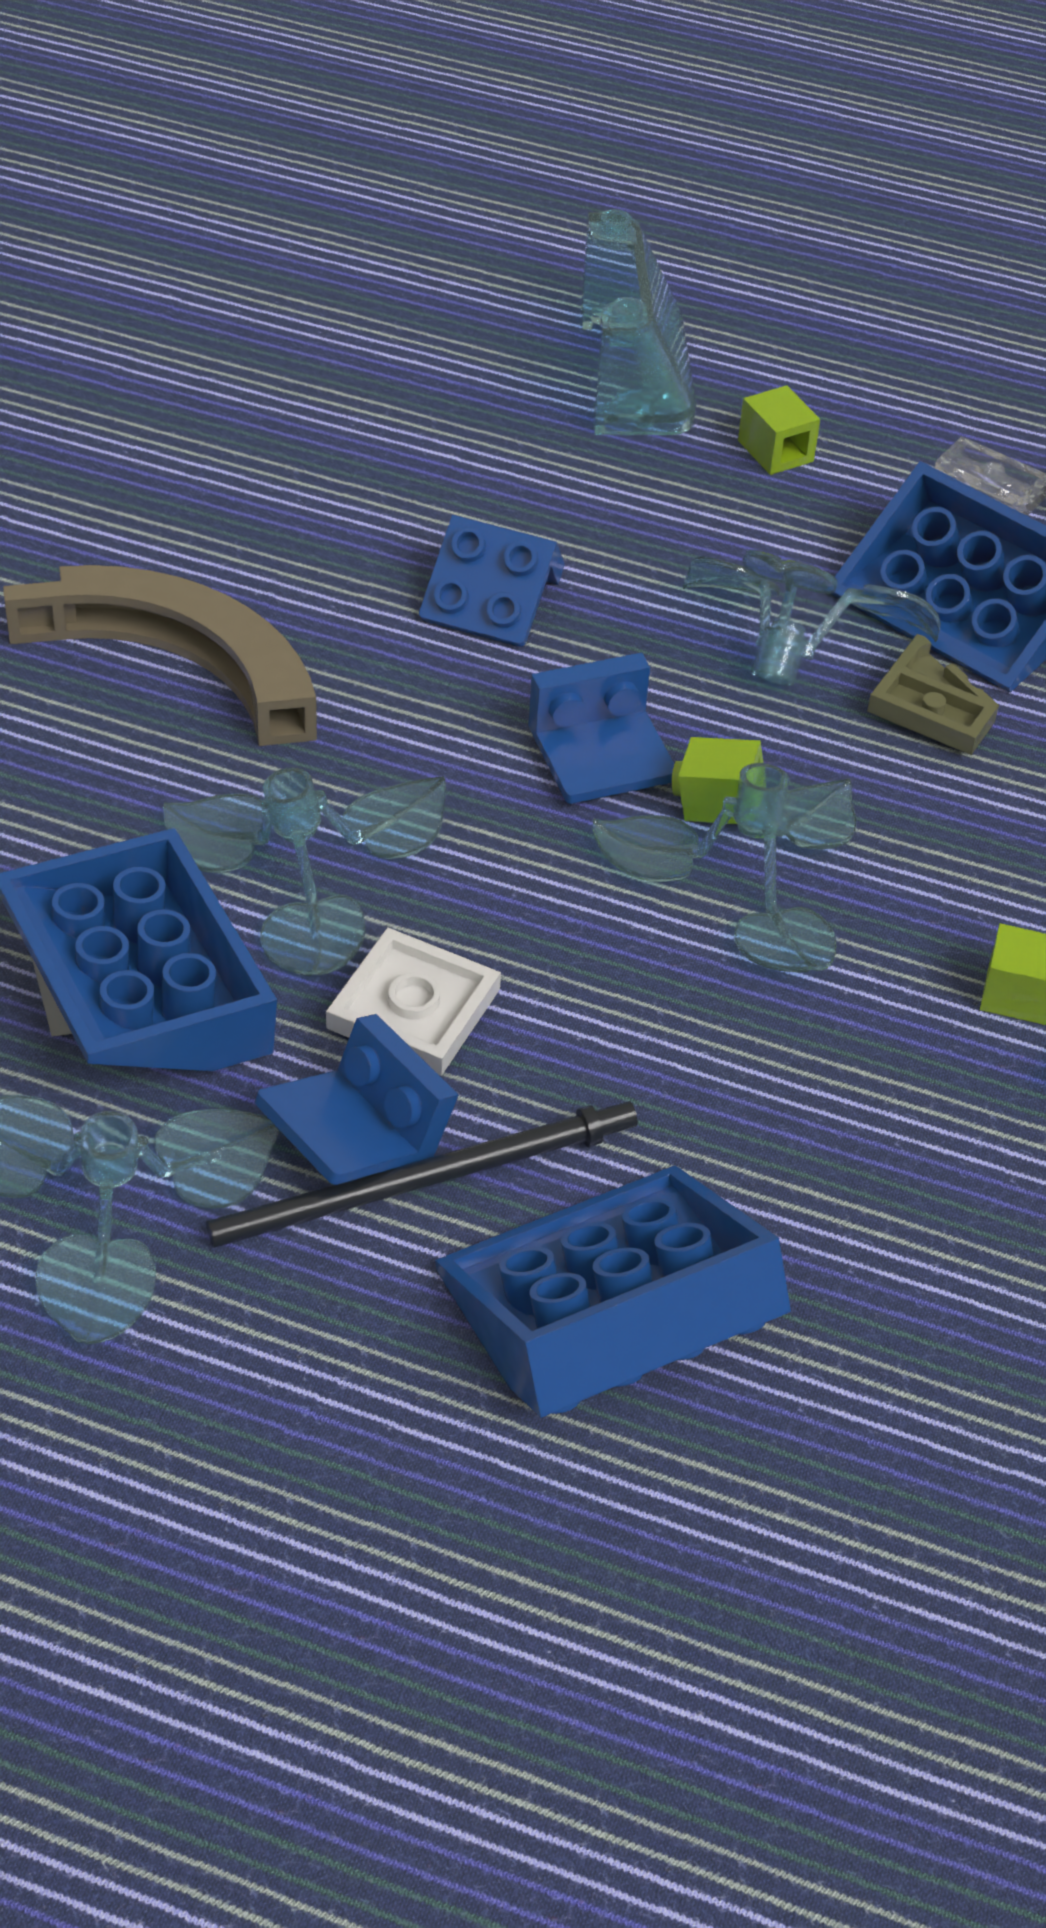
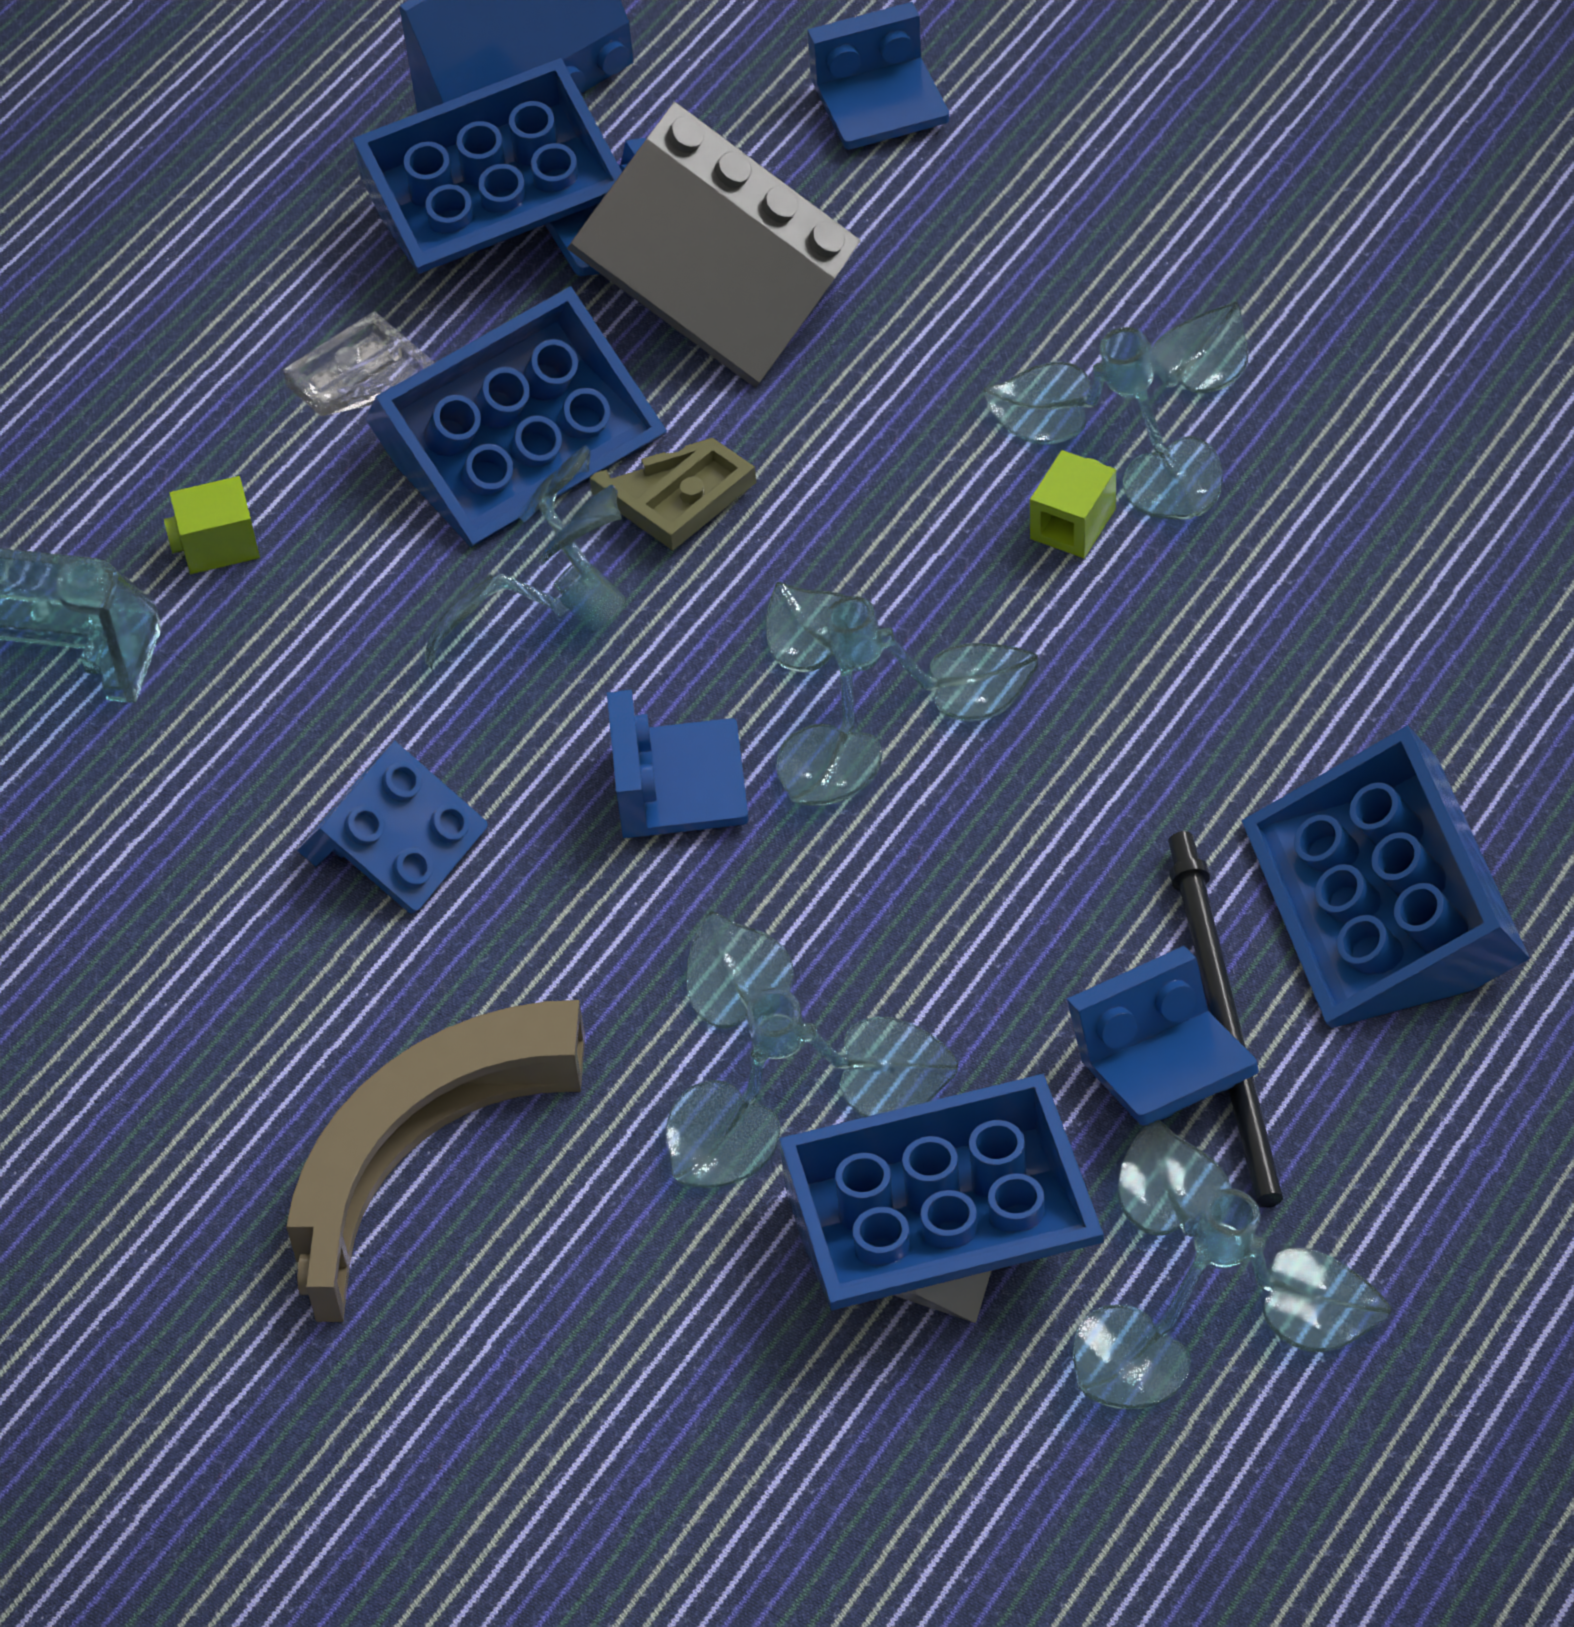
camera: 70 degrees left, 5 degrees up
white plate [326,927,501,1076] -> none
lime brick [672,737,766,825] -> none

